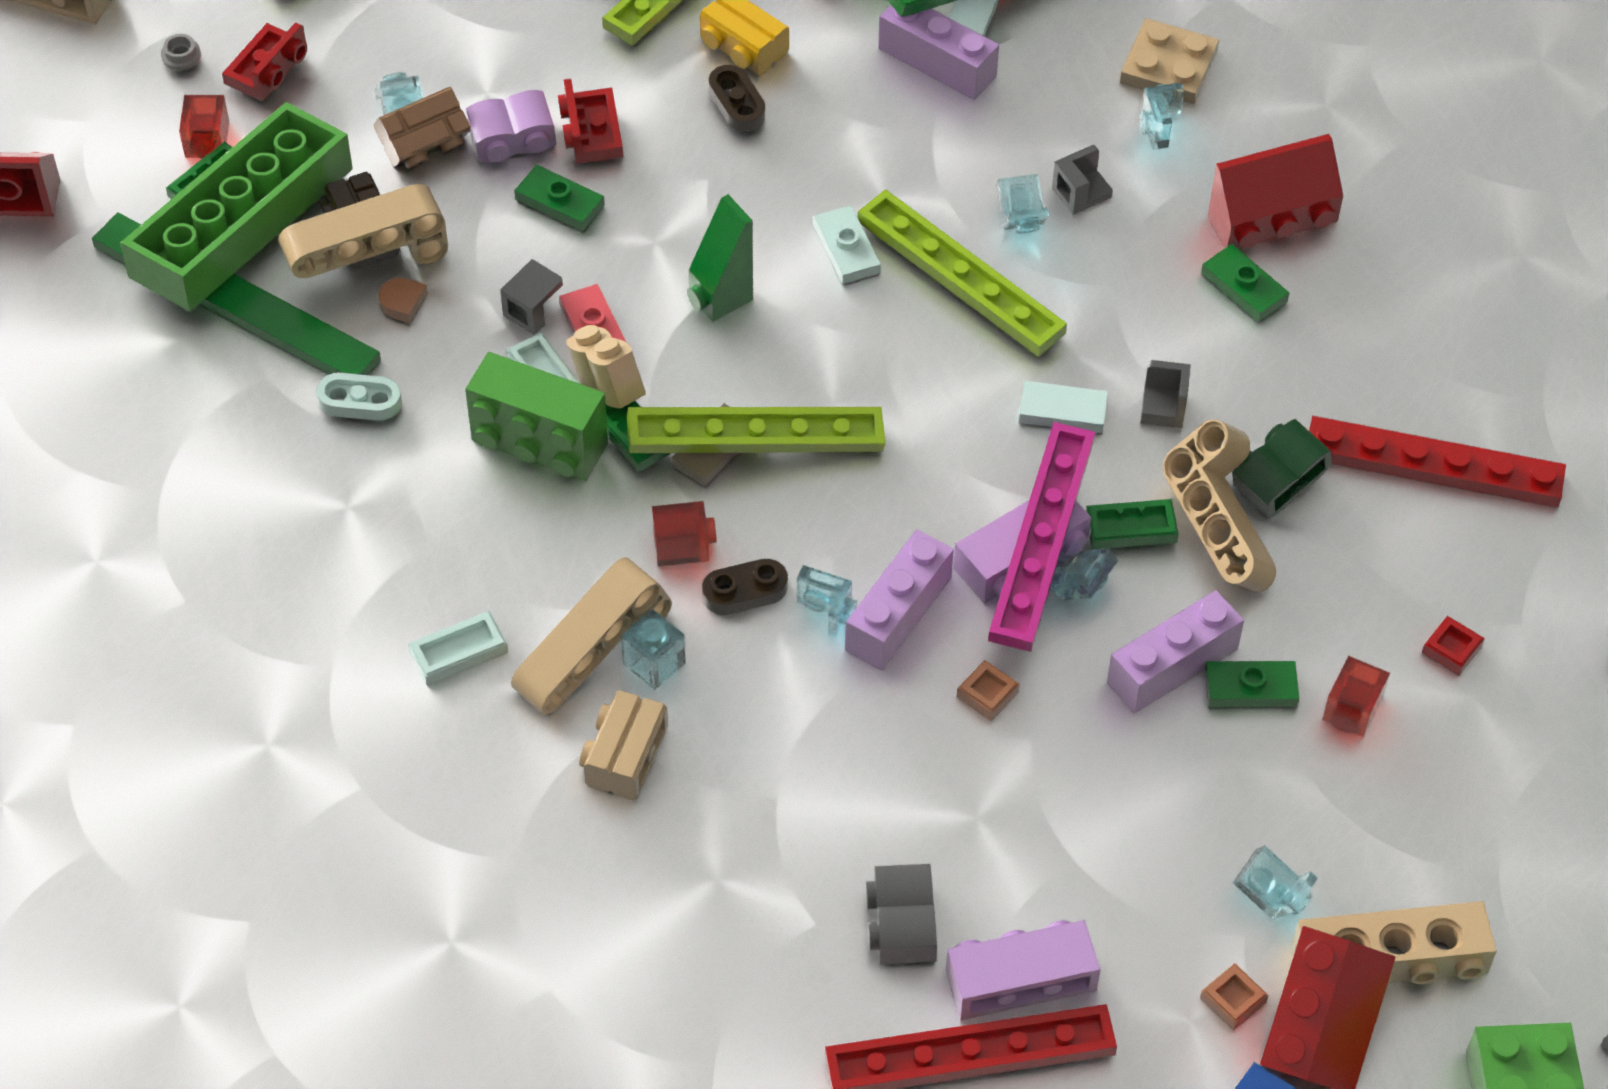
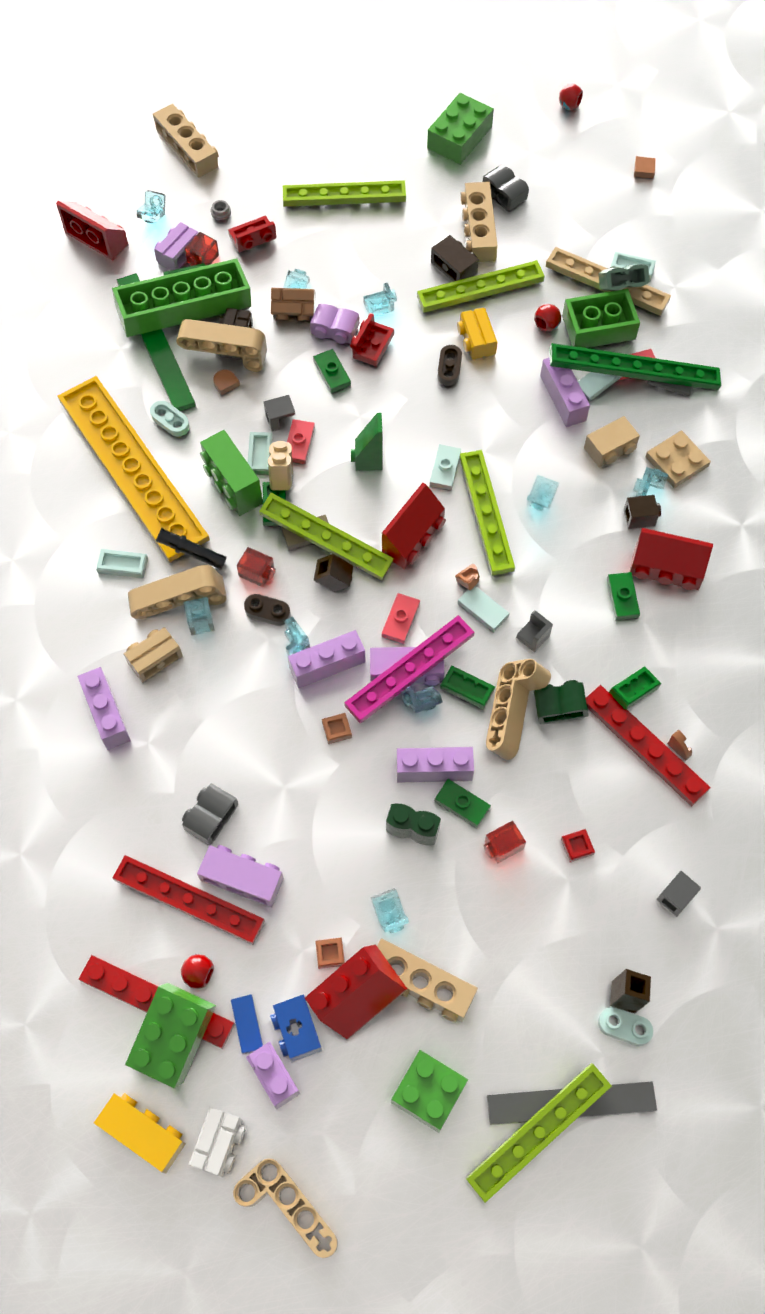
camera: 35 degrees right, 10 degrees up
dark grey panel [1052,145,1113,215] -> none
none -> yellow plate [57,376,210,563]
none -> lavender brick [77,667,131,750]
none -> clear light blue bracket [136,190,166,223]
none -> lavender brick [154,222,202,270]
none -> black pin [156,528,227,570]
none -> dark brown brick [313,554,354,592]
none -> clear light blue bracket [363,282,397,317]
none -> red slope [382,482,446,570]
none -> coral plate [382,593,420,644]
none -> dark green brick [386,803,441,845]
none -> nougat tile [455,564,480,590]
none -> tan brick [584,416,640,467]
none -> green plate [609,666,662,710]
none -> dark brown brick [623,494,661,529]
none -> nougat tile [667,730,692,761]

